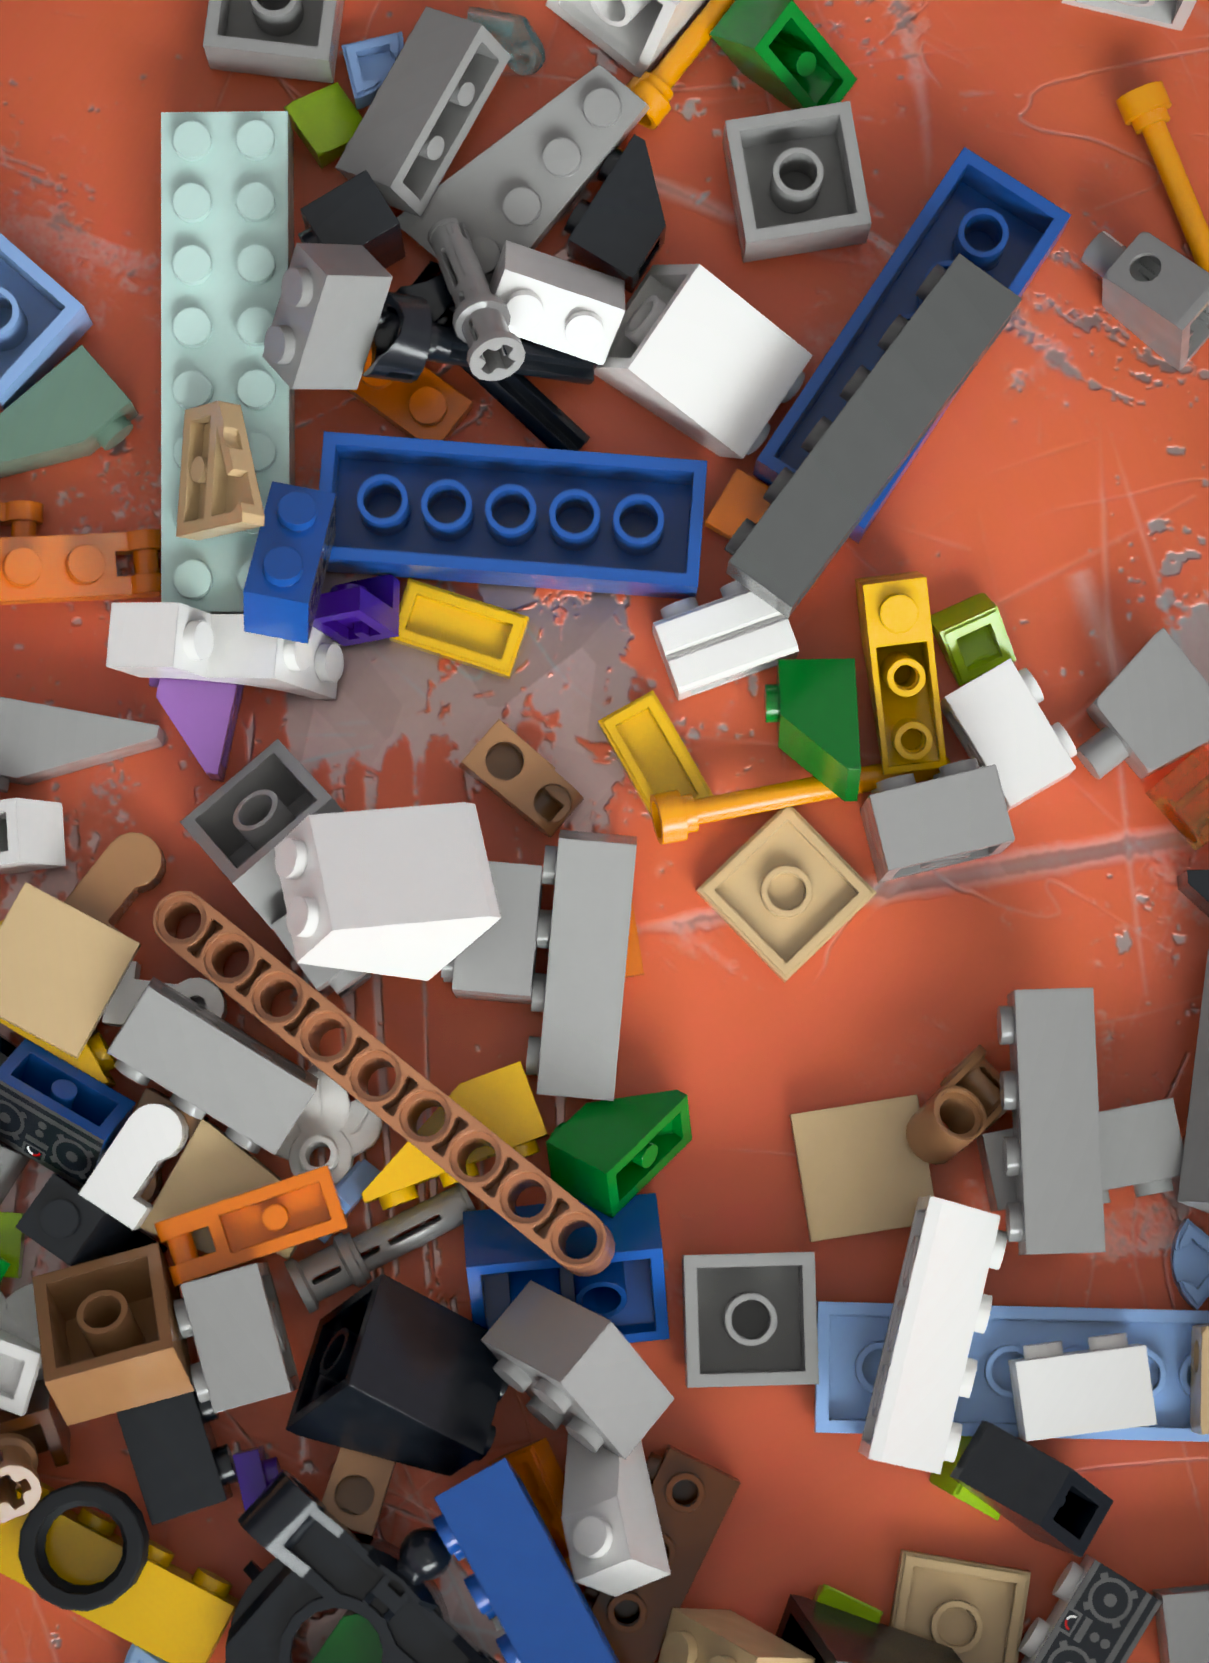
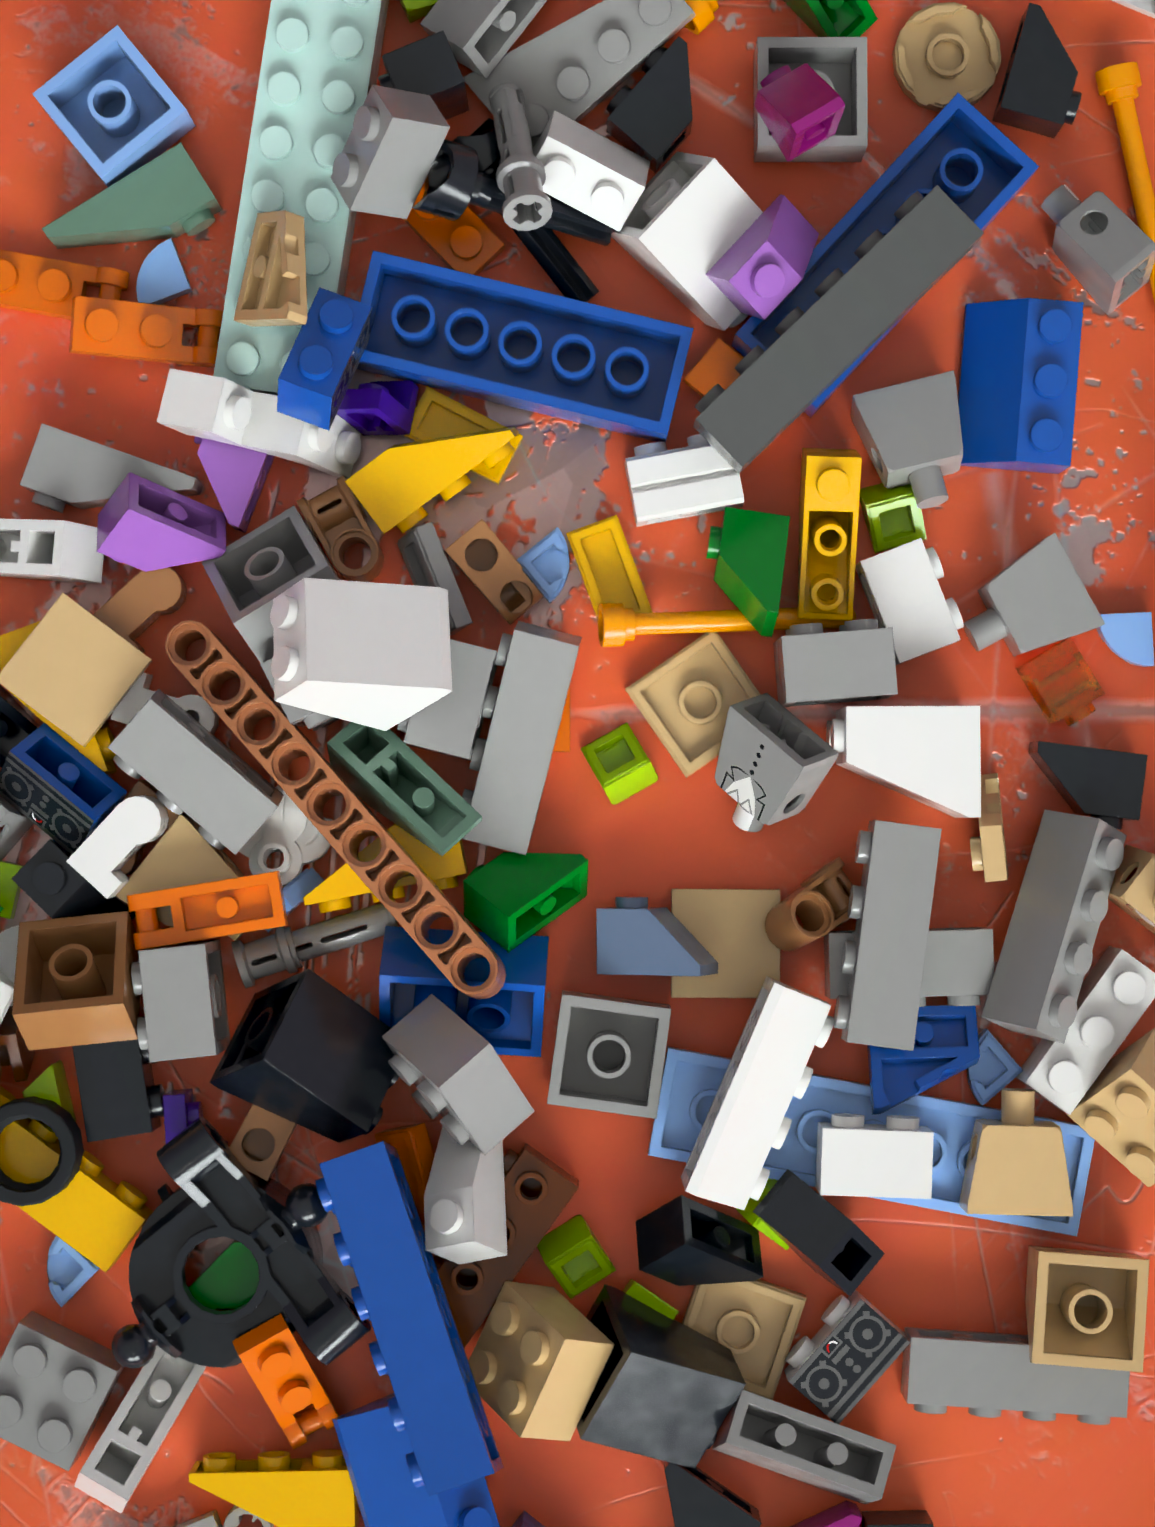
camera: 15 degrees right, 5 degrees up
none -> lime slope [22,1060,76,1121]
none -> medium lavender slope [97,472,226,572]
none -> light blue tile [136,238,193,305]
none -> medium nougat piece [296,475,384,582]
none -> sand green slope [327,722,482,856]
none -> yellow slope [345,426,519,534]
none -> light grey tile [397,522,473,636]
none -> light blue tile [517,527,570,604]
none -> lime slope [537,1215,616,1299]
none -> lime slope [581,722,658,805]
none -> sand blue slope [596,897,718,976]
none -> black slope [636,1195,763,1286]
none -> medium lavender slope [706,194,819,320]
none -> light grey torso [714,693,839,832]
none -> magenta slope [754,63,846,162]
none -> white slope [826,706,981,818]
none -> light grey torso [850,370,963,509]
none -> blue wing [867,1005,980,1115]
none -> tan tile [892,2,1001,113]
none -> blue slope [958,298,1084,474]
none -> tan wing [970,773,1008,882]
none -> black slope [992,3,1082,138]

